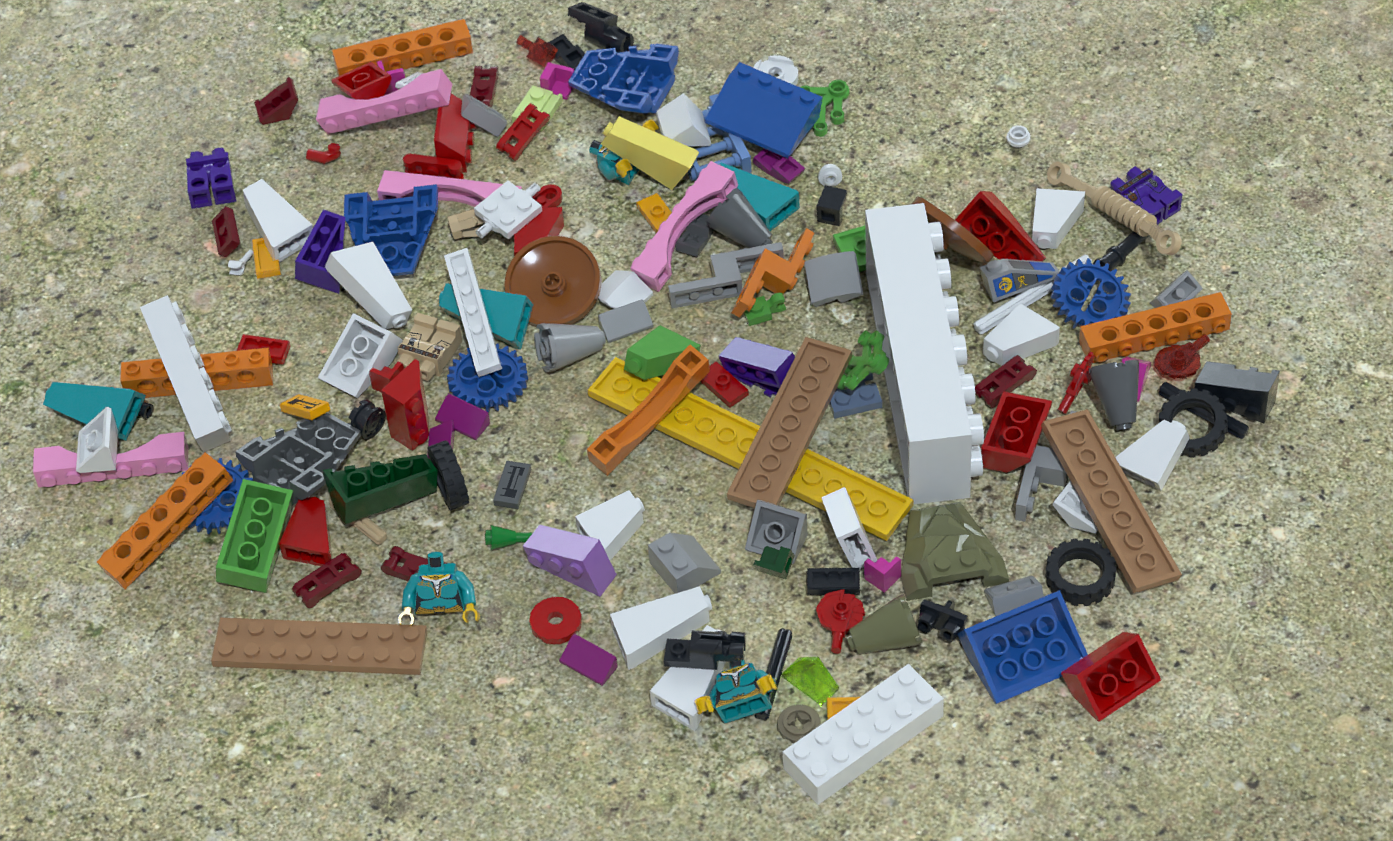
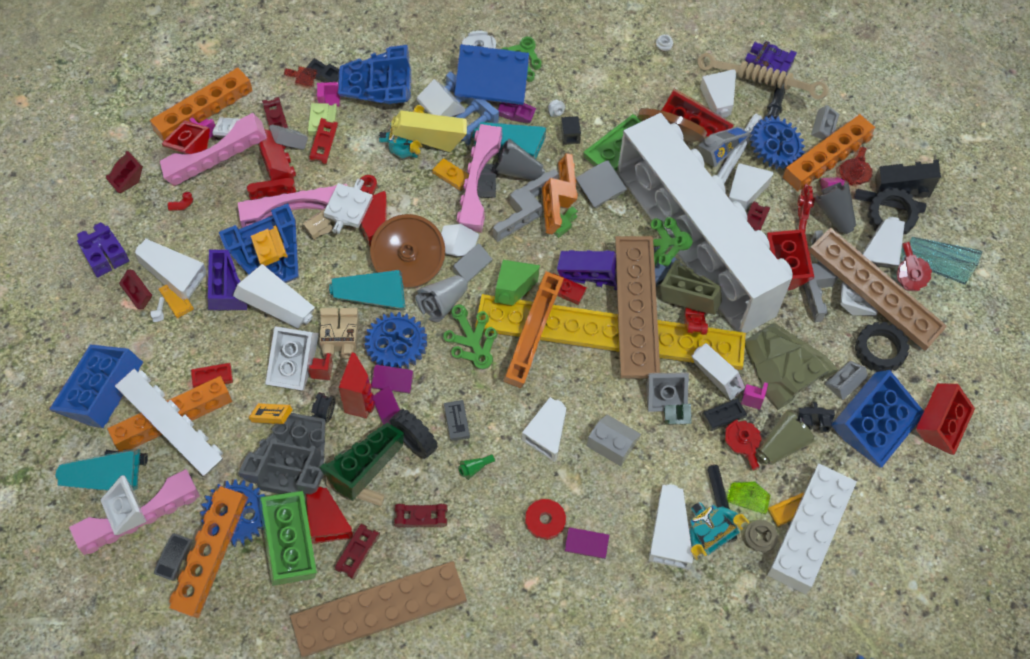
camera: 30 degrees left, 10 degrees up
teal torso [398,552,480,626] -> none
white plate [444,248,502,377] -> none
medium lavender wedge [523,525,617,597] -> none
black plate [568,2,634,52] -> none
white slope [610,586,712,670] -> none
black plate [664,630,746,670] -> none
none -> blue slope [50,344,143,428]
none -> slope [153,533,193,581]
none -> light orange plate [251,226,288,266]
none -> bright green plant [443,304,498,369]
none -> olive wedge [660,260,722,315]
none -> red plate [684,308,708,335]
none -> piece [897,242,932,291]
none -> clear light blue slope [901,237,983,285]

